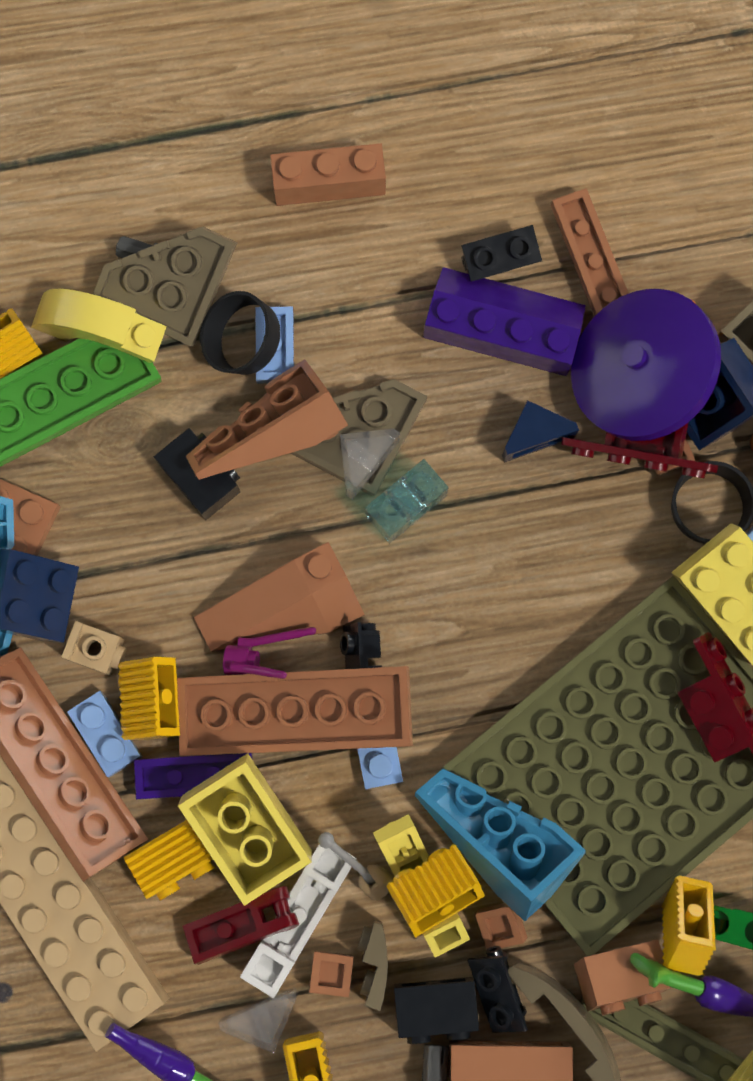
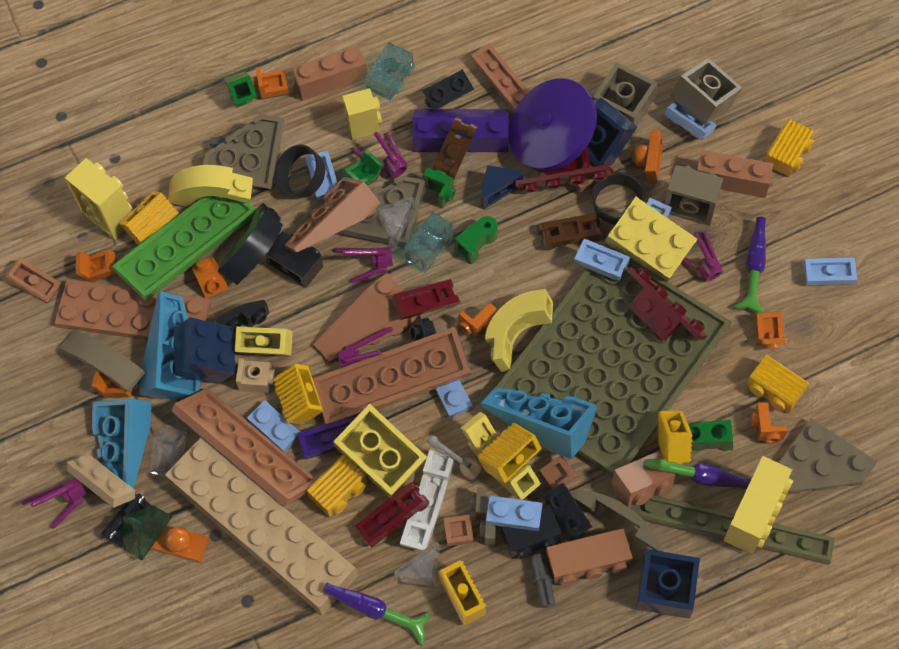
camera: 10 degrees left, 15 degrees down
none -> orange bracket [191,256,228,298]
none -> black slope [215,300,270,332]
none -> black arch [218,203,283,285]
none -> green brick [224,71,257,105]
none -> light yellow brick [235,327,293,356]
none -> orange bracket [253,67,289,99]
none -> magenta plant [334,247,393,283]
none -> green bracket [341,150,383,186]
none -> light yellow brick [342,88,382,140]
none -> magenta plant [352,132,408,178]
none -> clear light blue brick [365,42,415,101]
none -> dark red plate [392,279,460,320]
none -> green bracket [423,167,456,208]
none -> reddish brown plate [433,116,478,179]
none -> green leg [455,216,498,264]
none -> orange bracket [458,303,497,339]
none -> light yellow arch [485,289,553,372]
none -> light blue plate [486,496,542,531]
none -> reddish brown plate [537,213,604,250]
none -> light blue plate [574,239,630,282]

